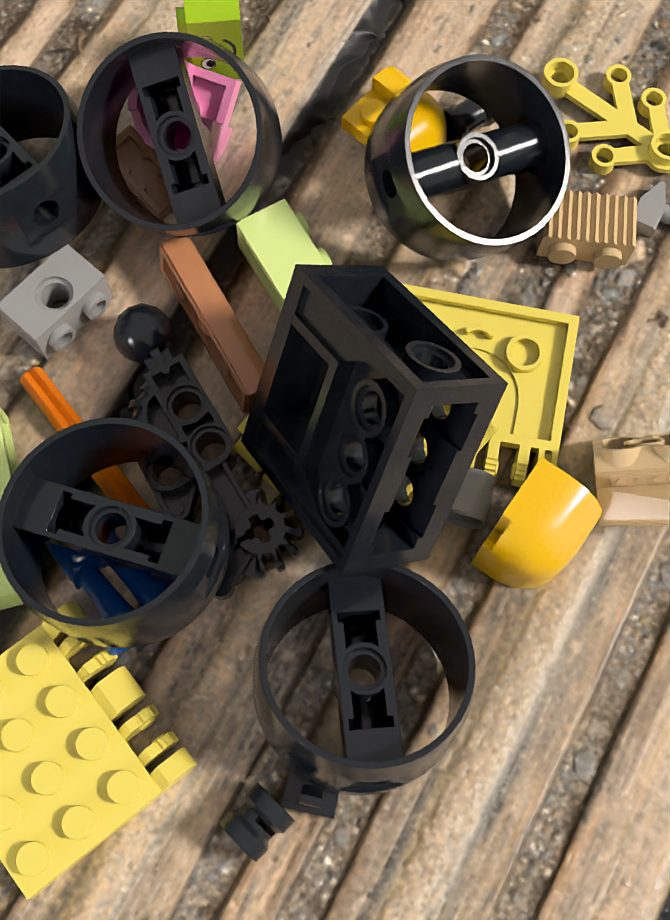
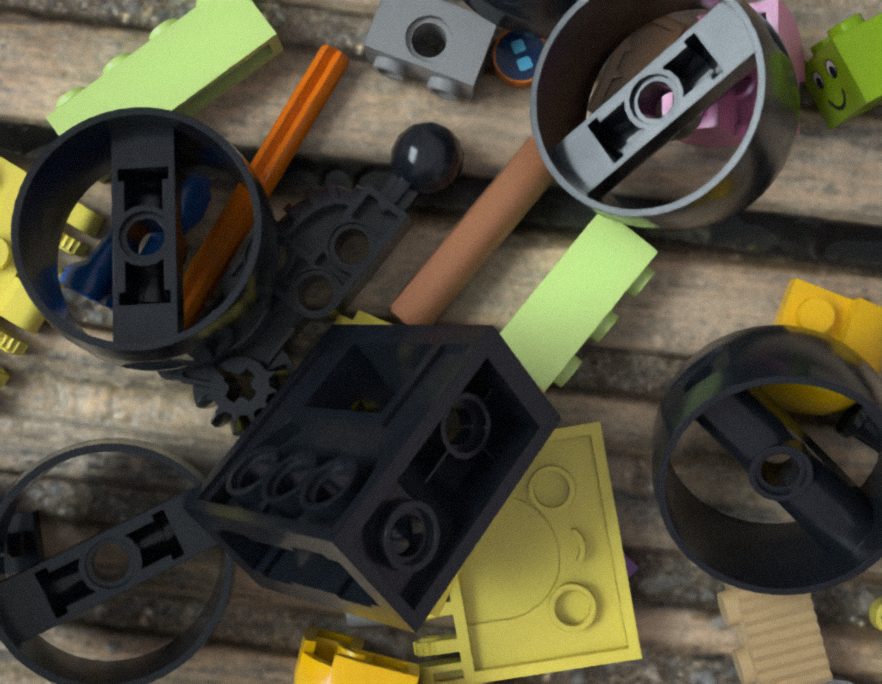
camera: 75 degrees right, 15 degrees up
none -> dark blue tile [492,30,546,88]

